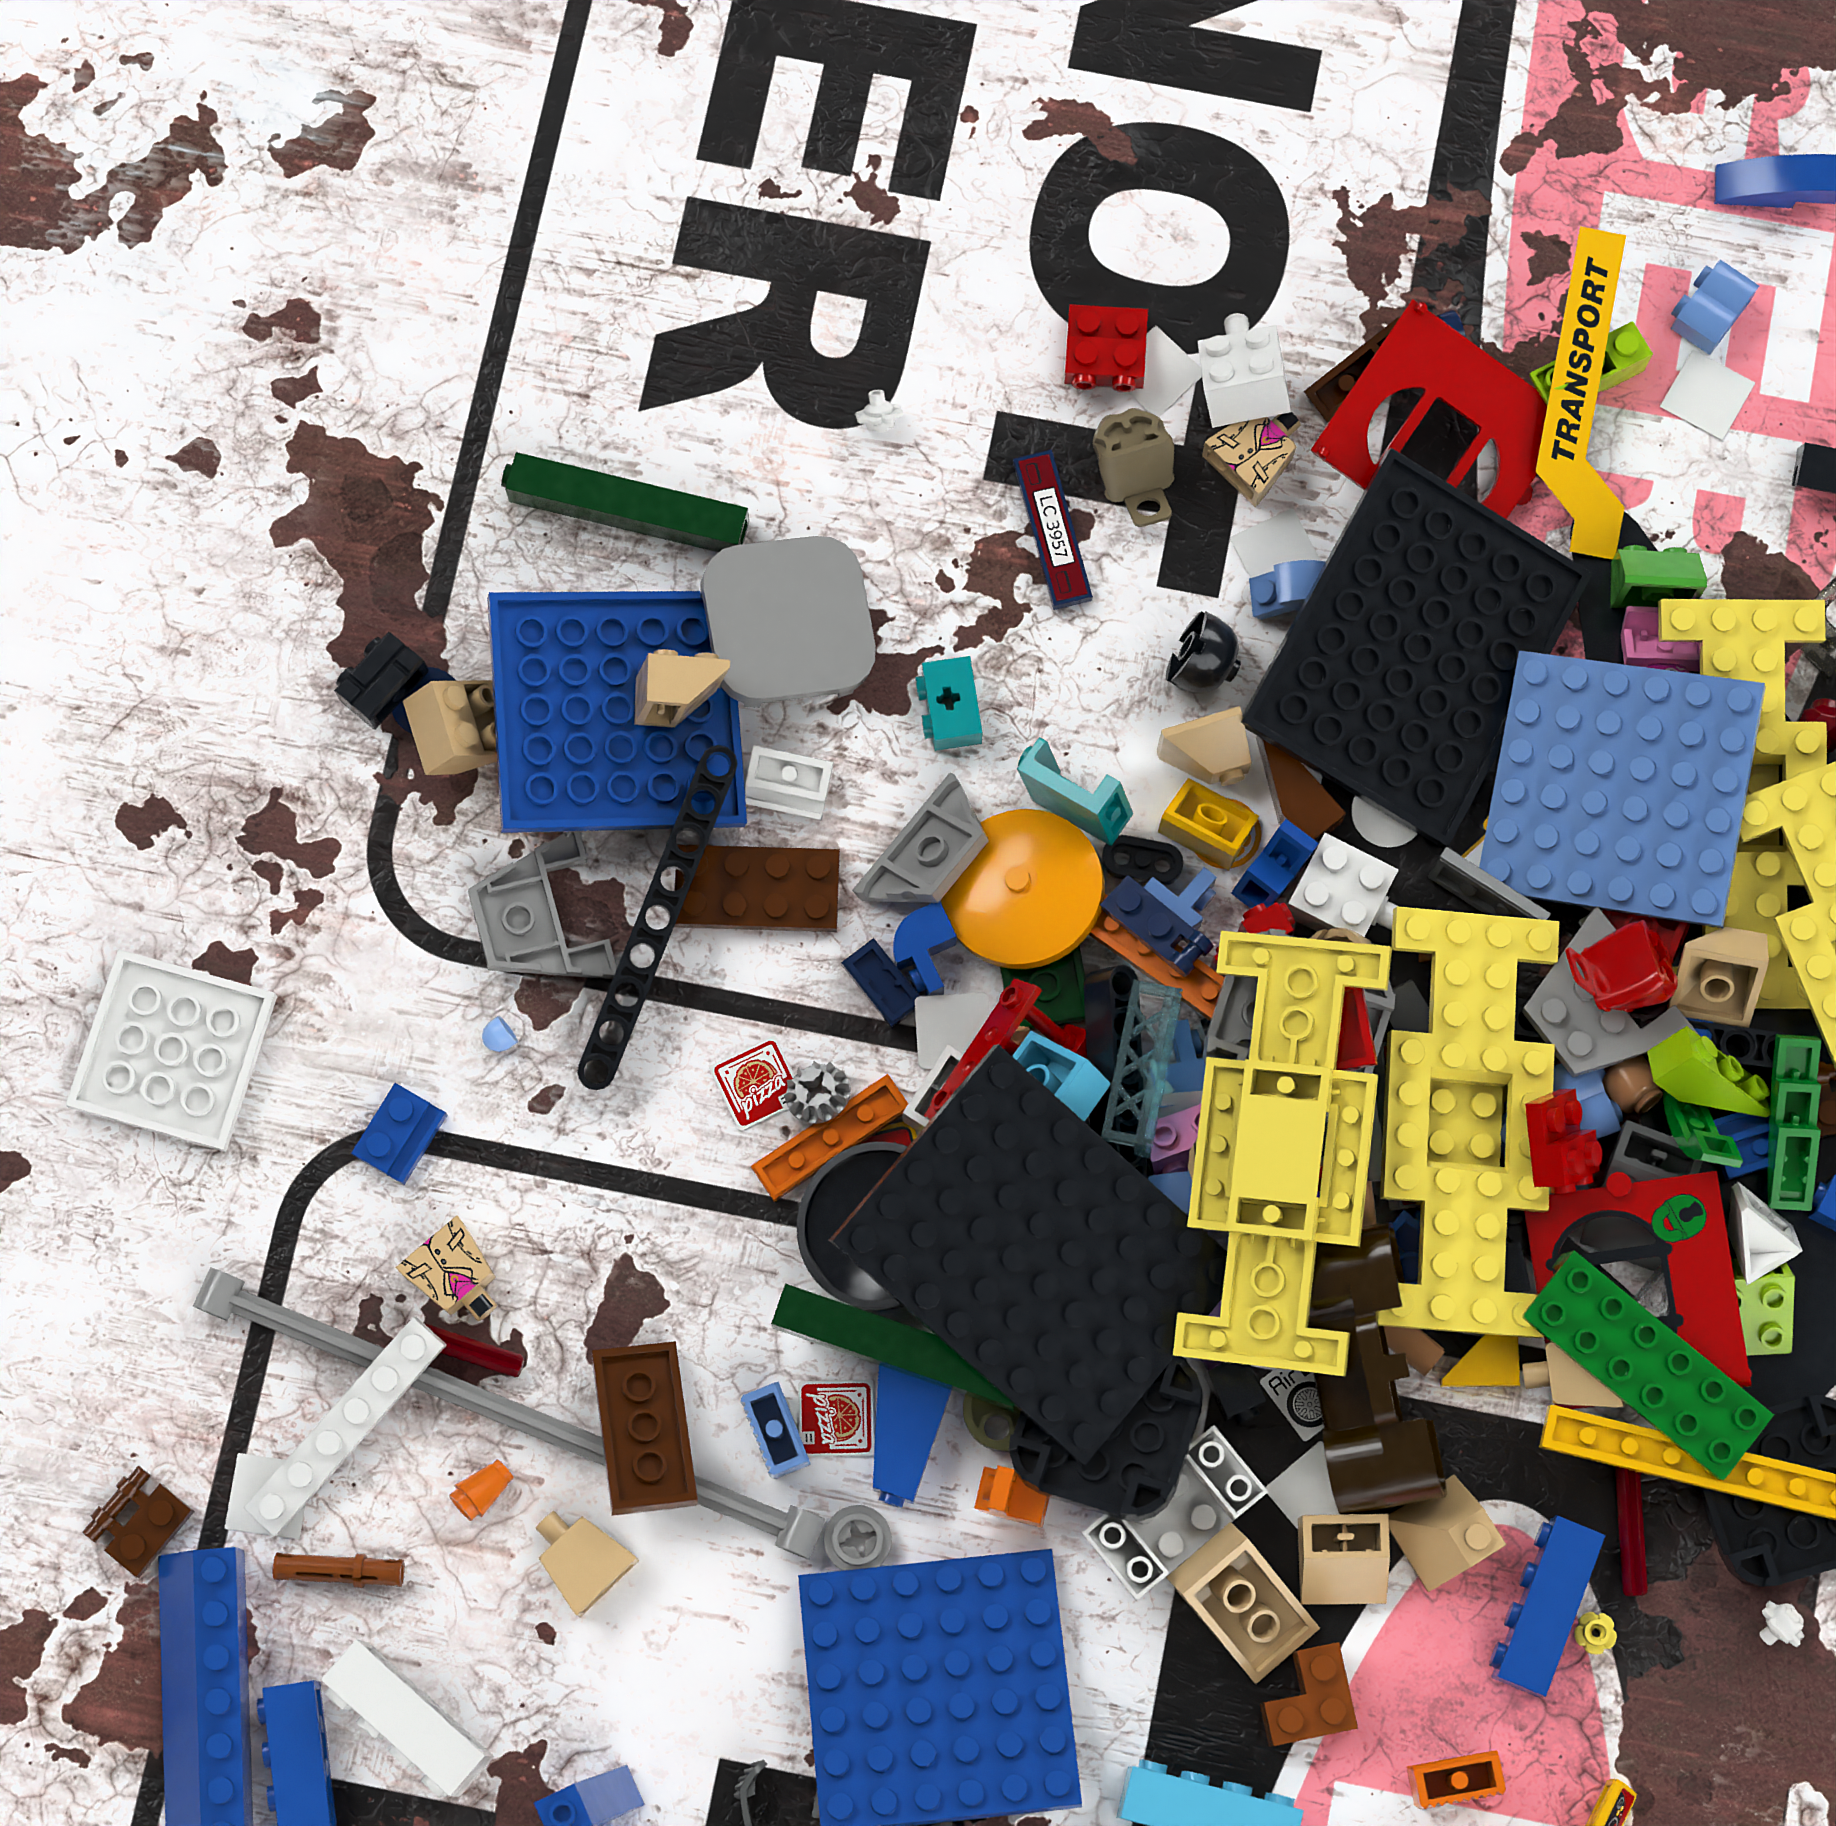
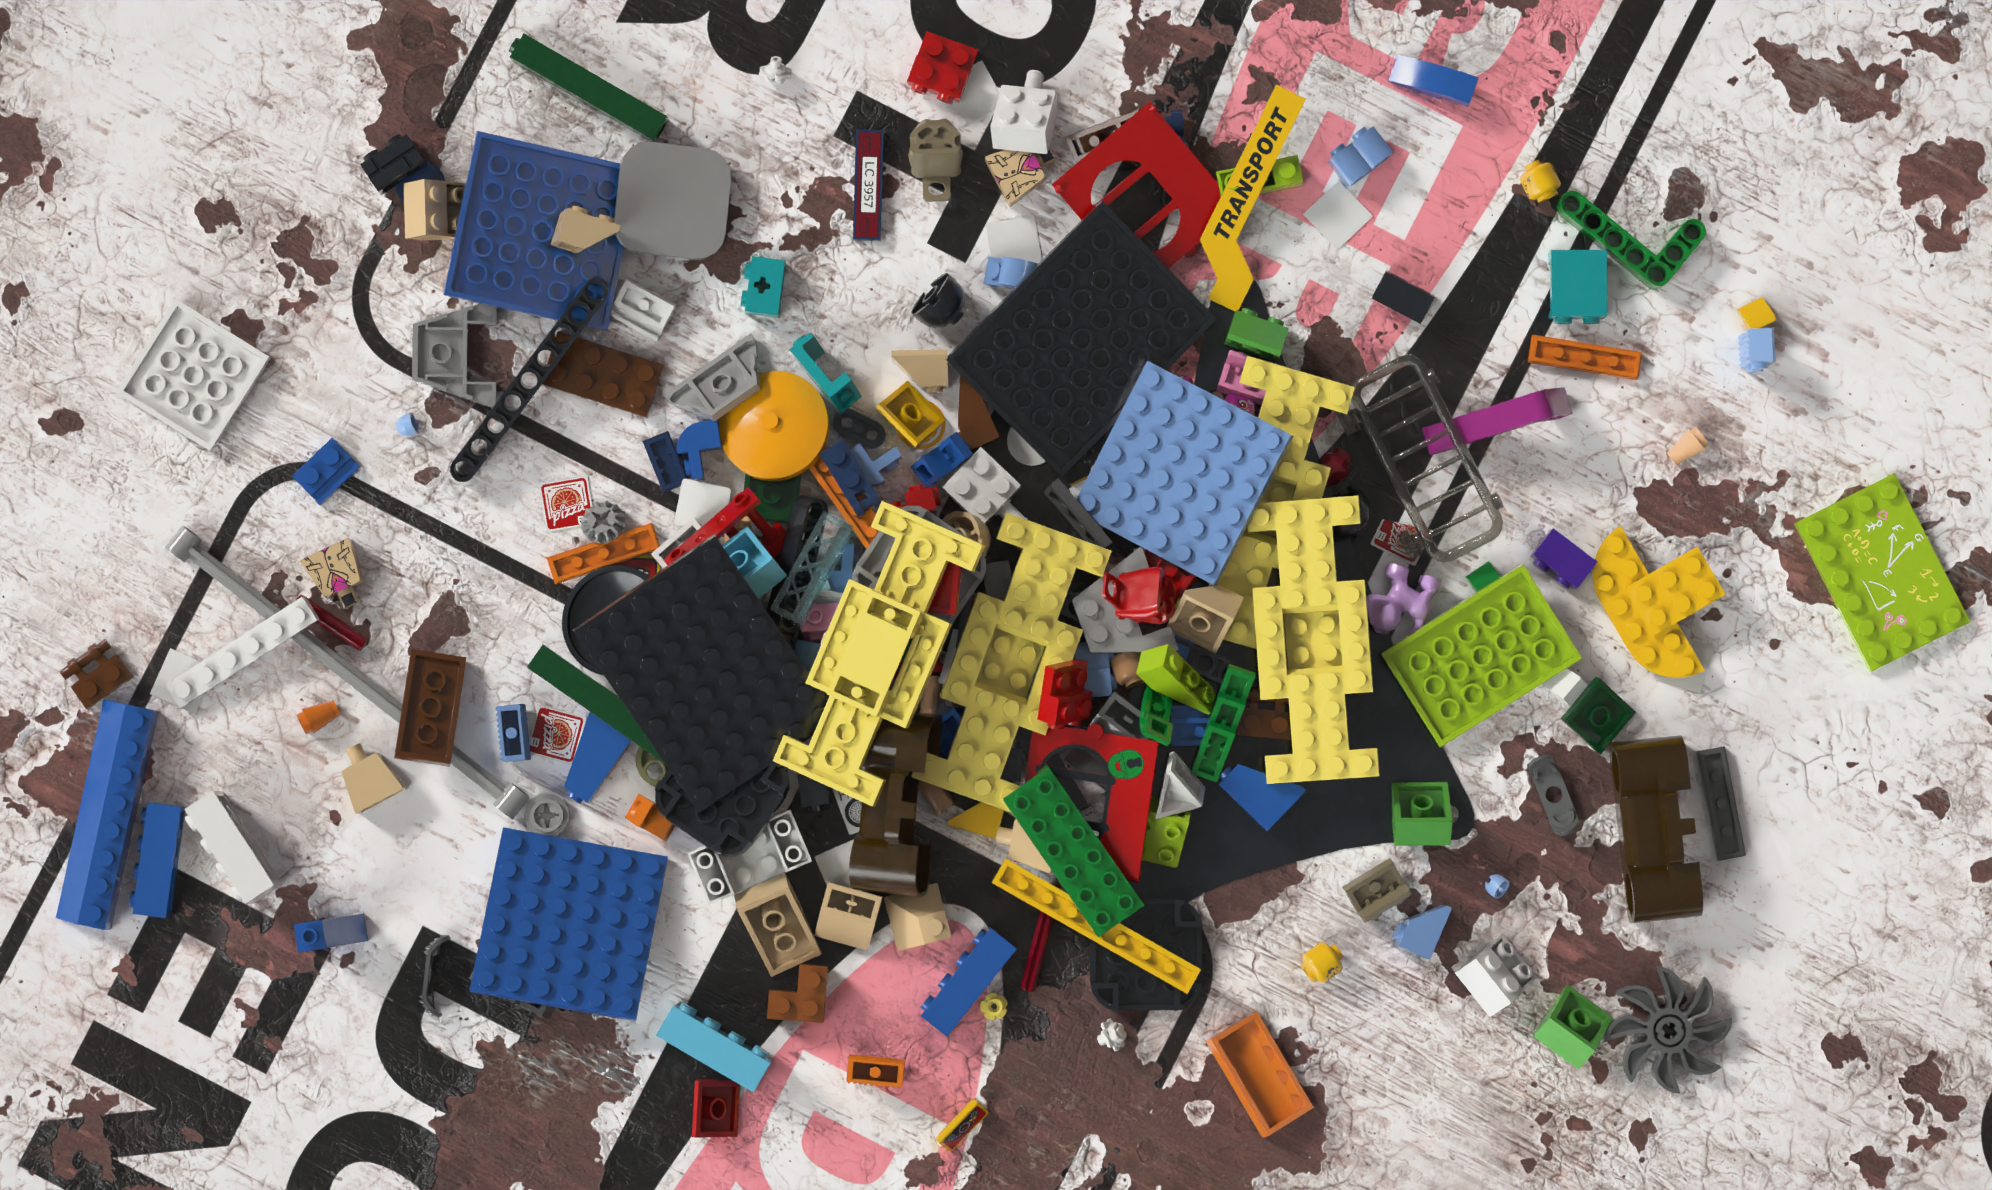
camera: 10 degrees right, 10 degrees up
dark orange pin [273,1552,405,1588] -> none

